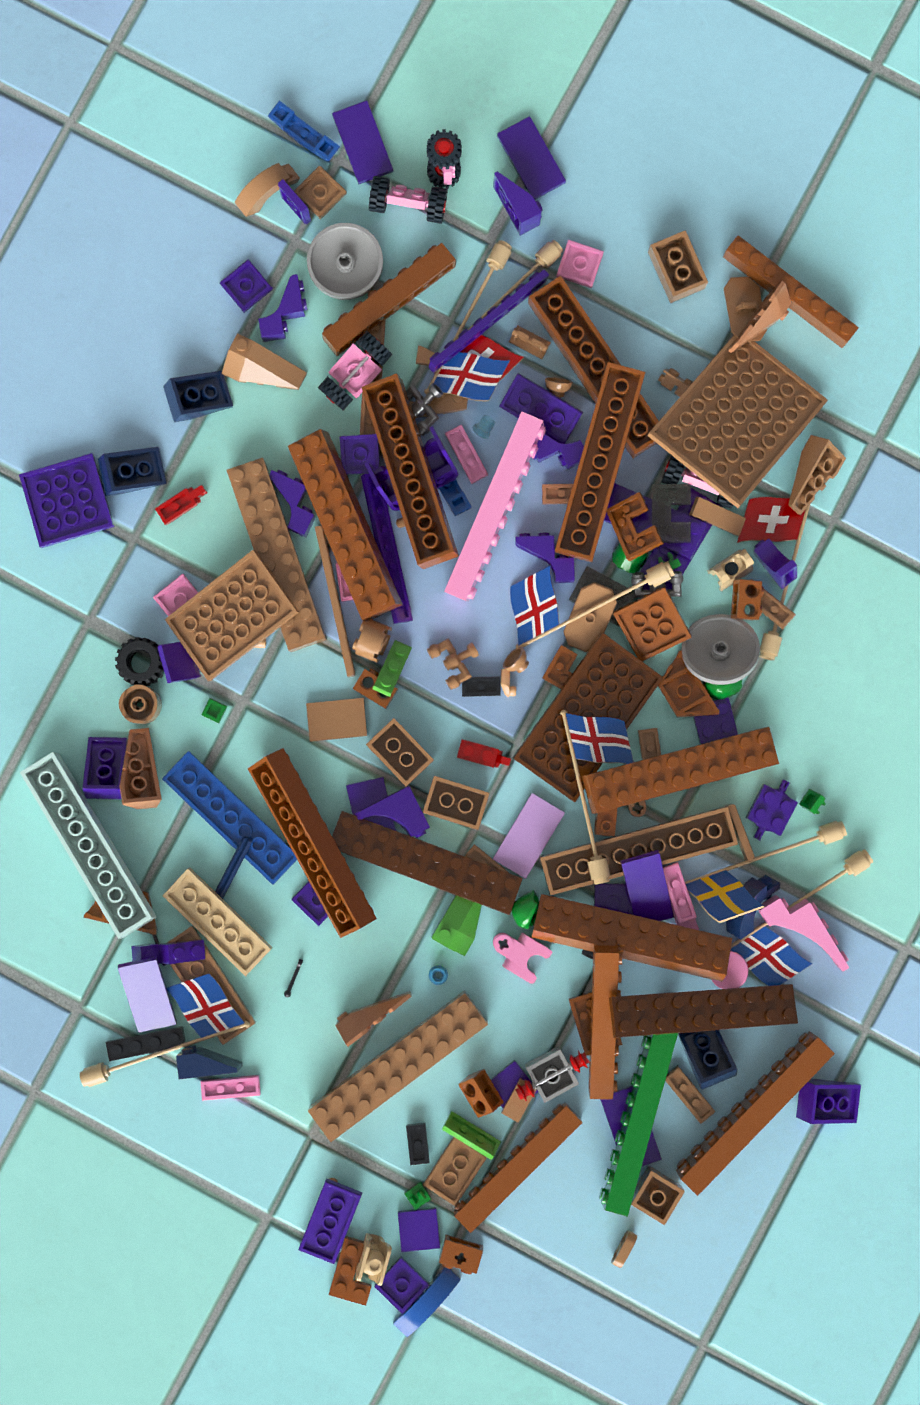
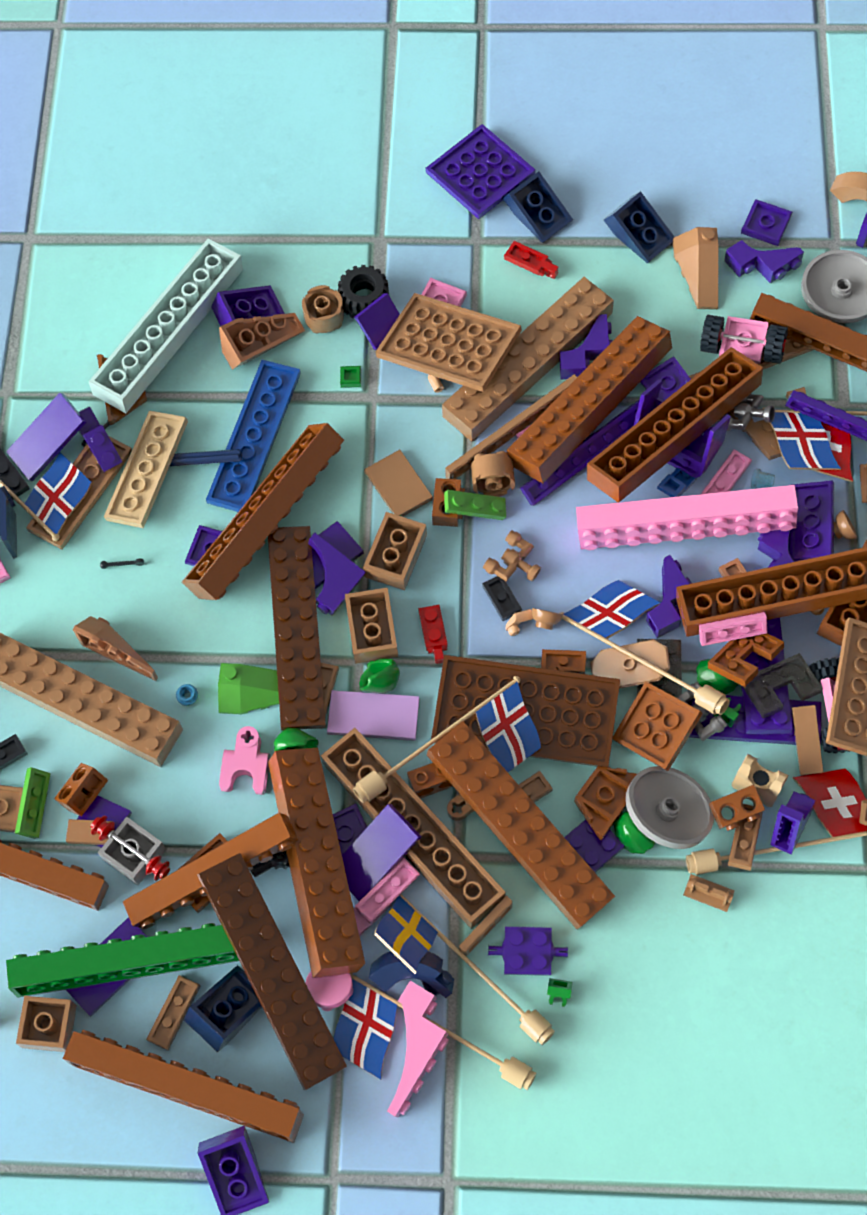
camera: 70 degrees right, 20 degrees down
none -> green hair [359,658,400,694]
none -> medium nougat hinge [683,874,734,912]
none -> bright pink tile [699,612,767,646]

